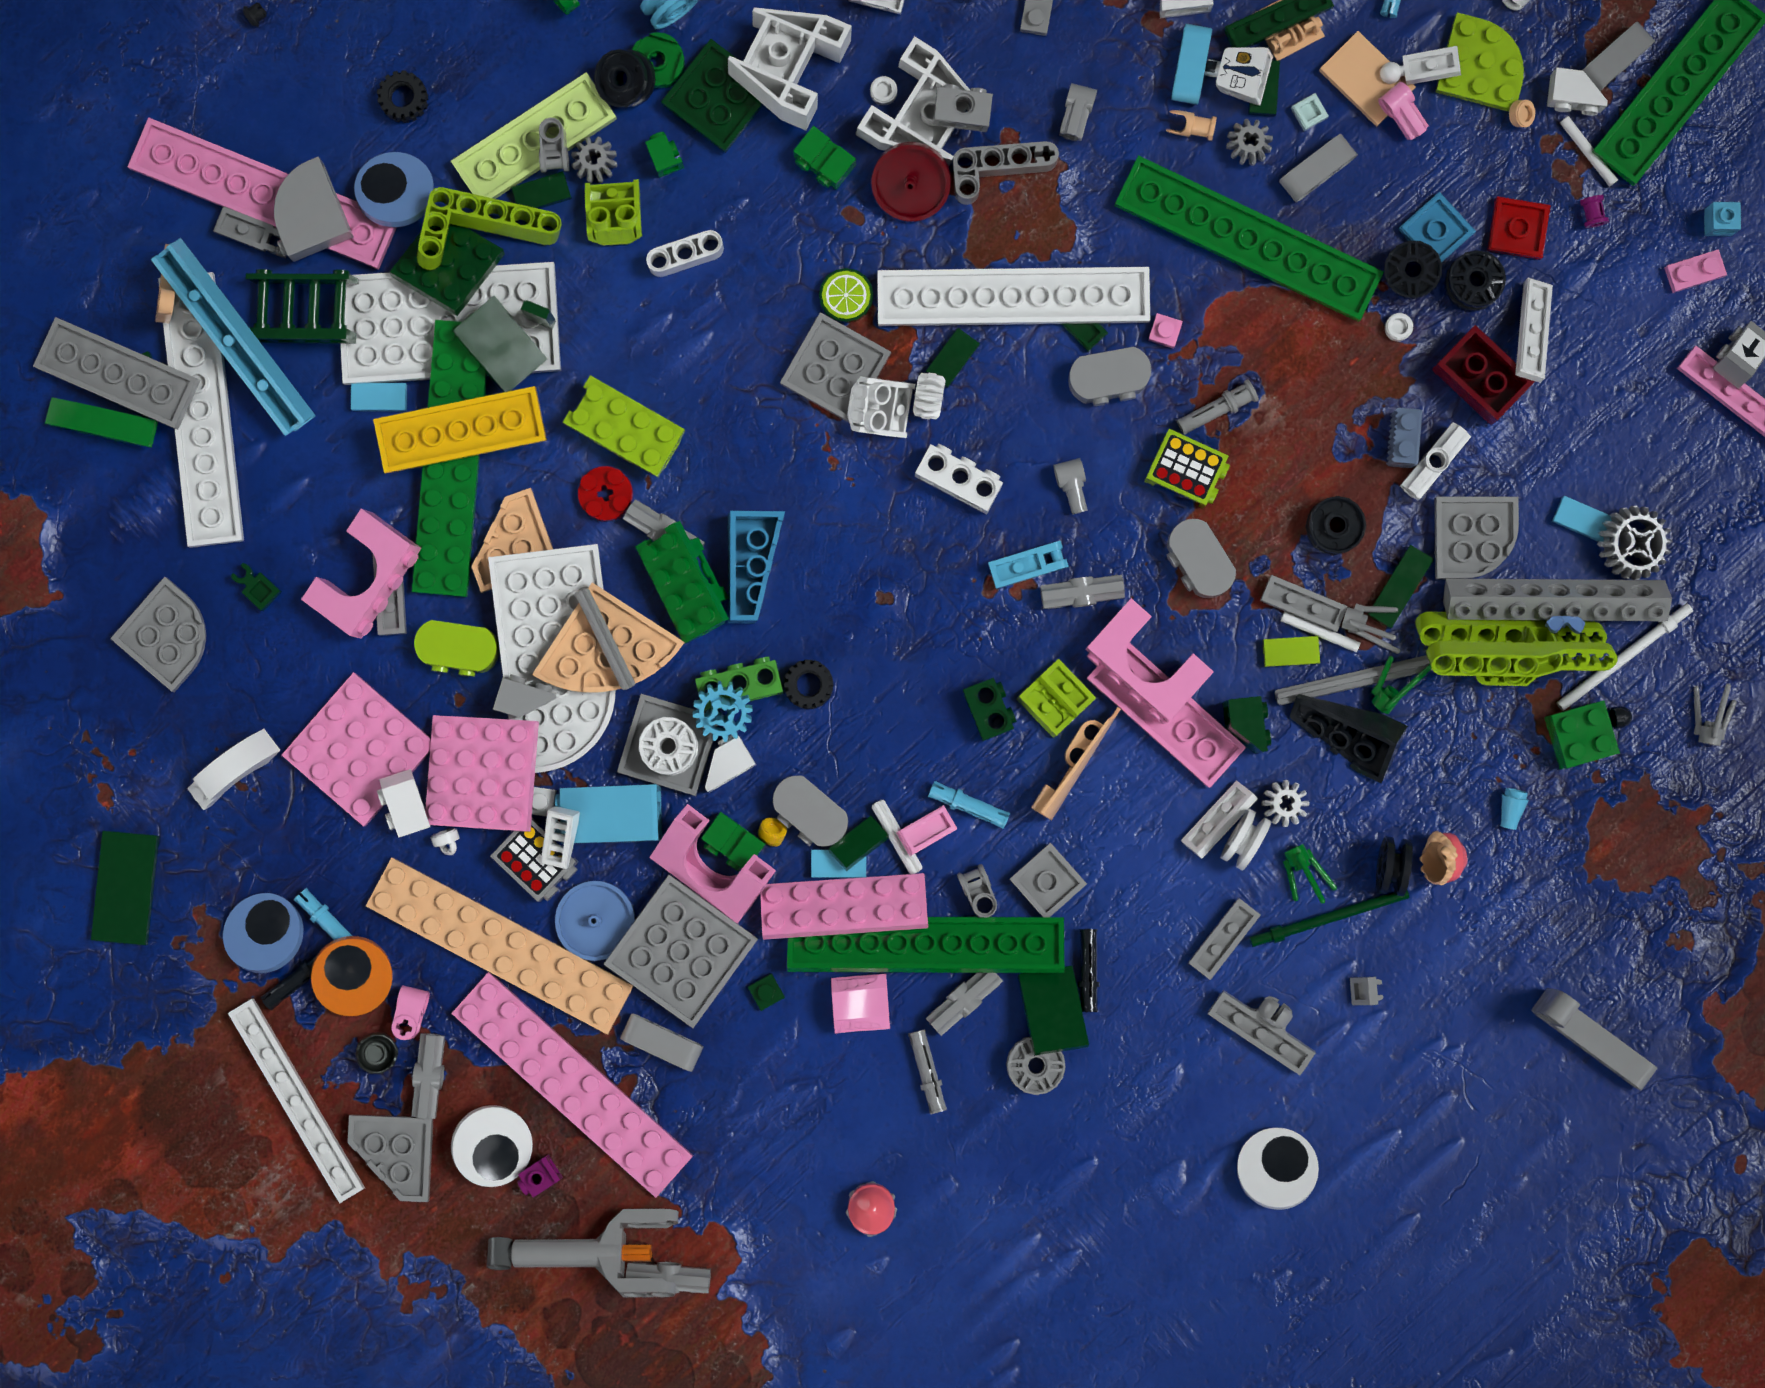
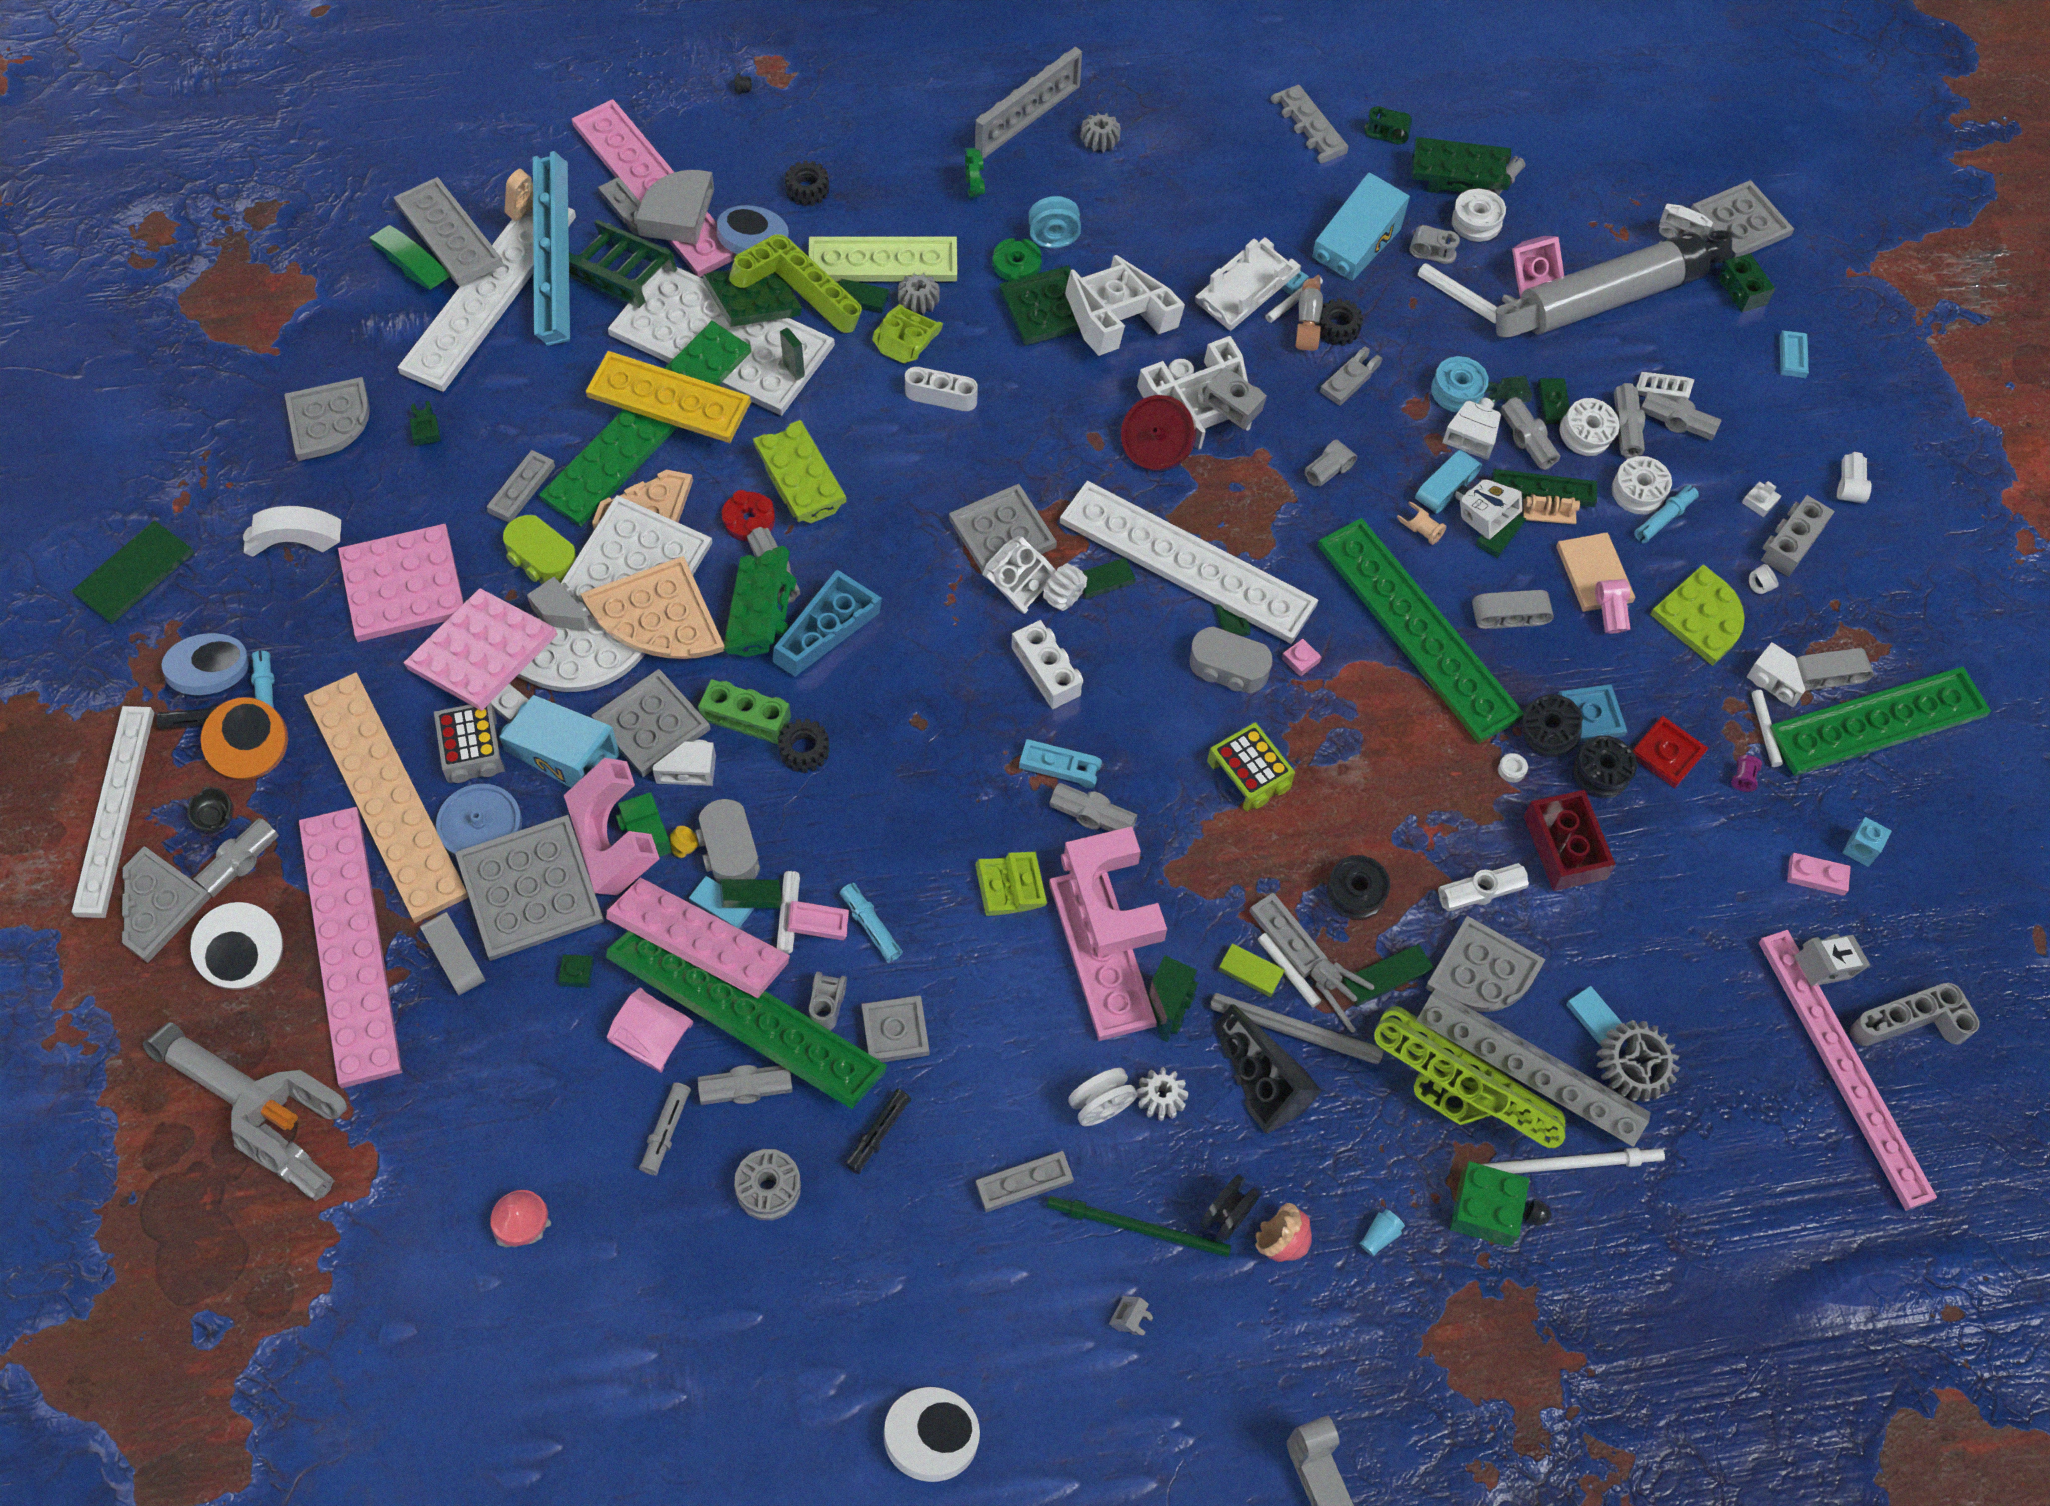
camera: 25 degrees right, 25 degrees down
bright pink arch [301,509,421,639] -> none
medium azure tile [351,383,407,411] -> none
white brick [377,769,430,838] -> none
bright pink piece [392,985,430,1040] -> none
white tile [431,828,460,856] -> none
tile [452,296,547,392] -> none
magenta brick [517,1154,563,1197] -> none
light grey piece [539,117,569,173] -> none
white slope [541,807,580,869] -> none
light grey axle [576,588,635,690] -> none
black wheel [594,49,656,107] -> none
white wheel [639,717,698,776] -> none
green brick [645,132,684,178] -> none
medium azure gear [693,681,753,742] -> none
green brick [793,126,856,190] -> none
lime tile [819,268,873,324] -> none
light grey beam [953,141,1059,205] -> none
dark green brick [962,677,1017,742] -> none
dark green tile [1018,966,1089,1056] -> none
light nougat panel [1031,707,1121,821] -> none
light grey pin [1053,458,1088,515] -> none
light grey brick [1166,519,1236,598] -> none
light grey pin [1176,379,1259,435] -> none
white plate [1181,780,1258,859] -> none
light grey plate [1208,990,1316,1075] -> none
light grey gear [1226,119,1273,166] -> none
green plant [1282,844,1337,904] -> none
light aqua tile [1291,93,1329,131] -> none
green plant [1371,656,1432,714] -> none
white plate [1380,46,1461,85] -> none
sand blue brick [1386,408,1423,468] -> none
light nougat tile [1509,100,1535,127] -> none
white tile [1515,278,1553,383] -> none
medium blue piece [1545,616,1585,634] -> none
light grey plant [1694,683,1737,746] -> none

